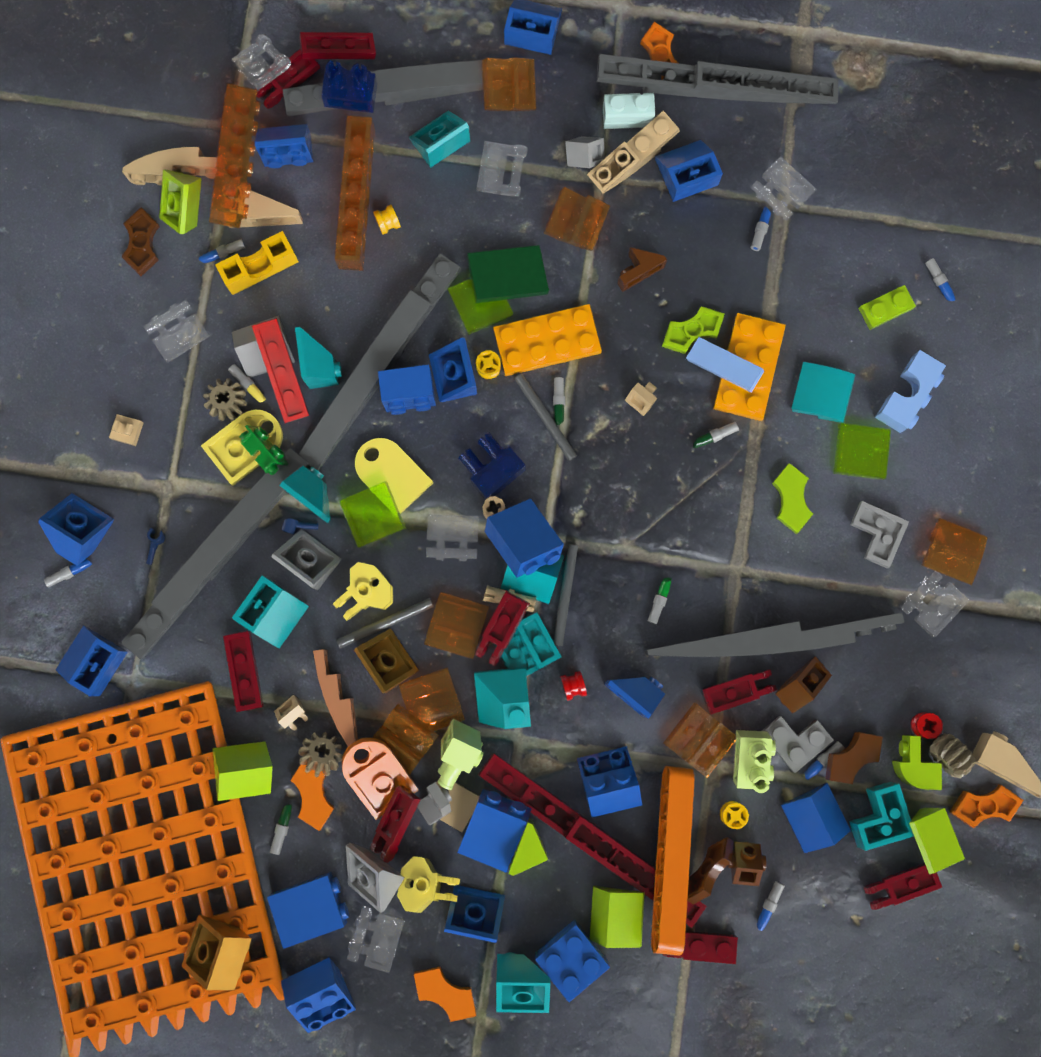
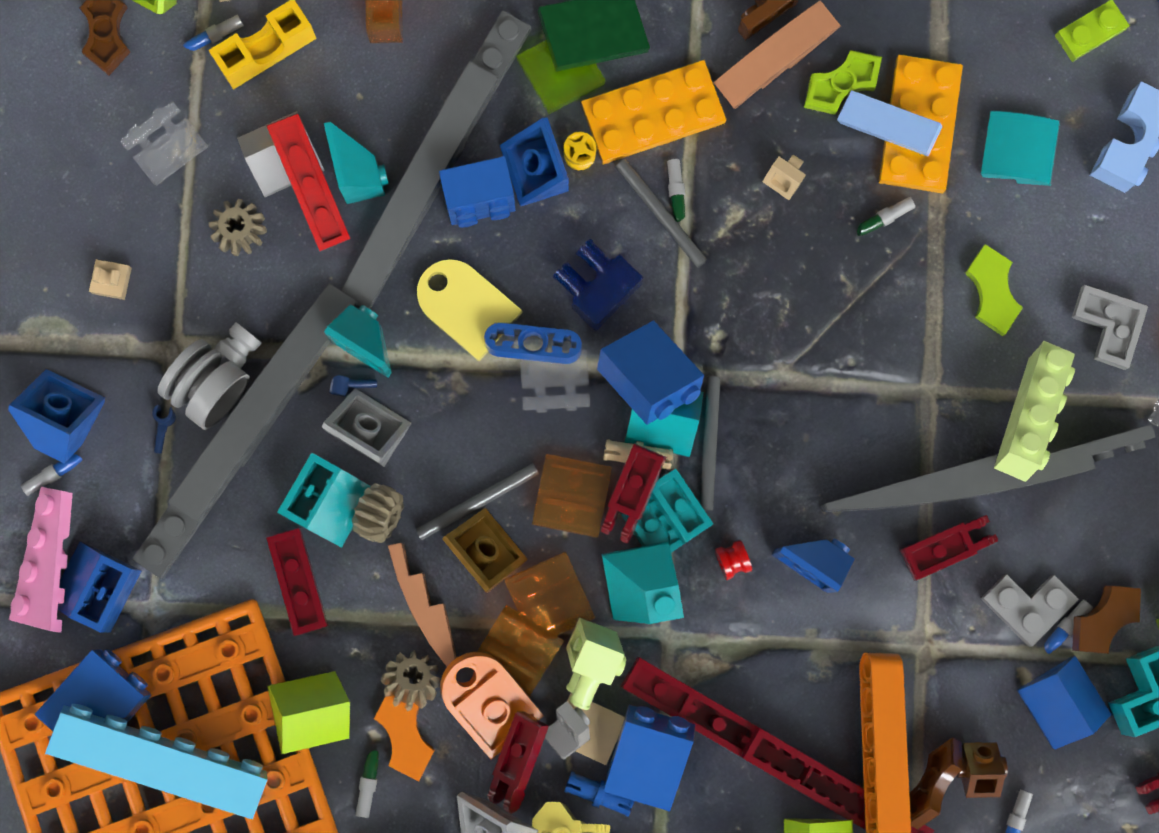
camera: 10 degrees left, 0 degrees up
light yellow tile [201,410,283,486] -> none
light grey piece [228,364,266,402] -> none
green hinge [239,425,288,475] -> none
tan tile [274,695,308,730] -> none
light yellow hinge [333,562,393,621] -> none
clear neon green tile [339,481,406,548] -> none
tan bush [482,496,505,519] -> none
lime slope [508,818,548,876] -> none
blue slope [577,746,642,817] -> none
light grey piece [647,578,672,625] -> none
clear orange slope [663,703,736,778] -> none
yellow wheel [719,801,749,829] -> none
yellowish green brick [733,730,776,793] -> none
reddish brown slope [775,656,832,714] -> none
clear neon green tile [834,423,891,480] -> none
none -> bright pink wing [9,487,73,633]
none -> blue brick [34,649,152,731]
none -> medium azure brick [45,704,268,820]
none -> light grey wheel [157,339,249,430]
none -> light grey wheel [214,322,261,368]
none -> dark tan gear [352,483,404,543]
none -> blue beam [484,323,582,364]
none -> blue pin [564,771,634,817]
none -> nougat slope [713,0,841,109]
none -> yellowish green brick [994,341,1075,482]

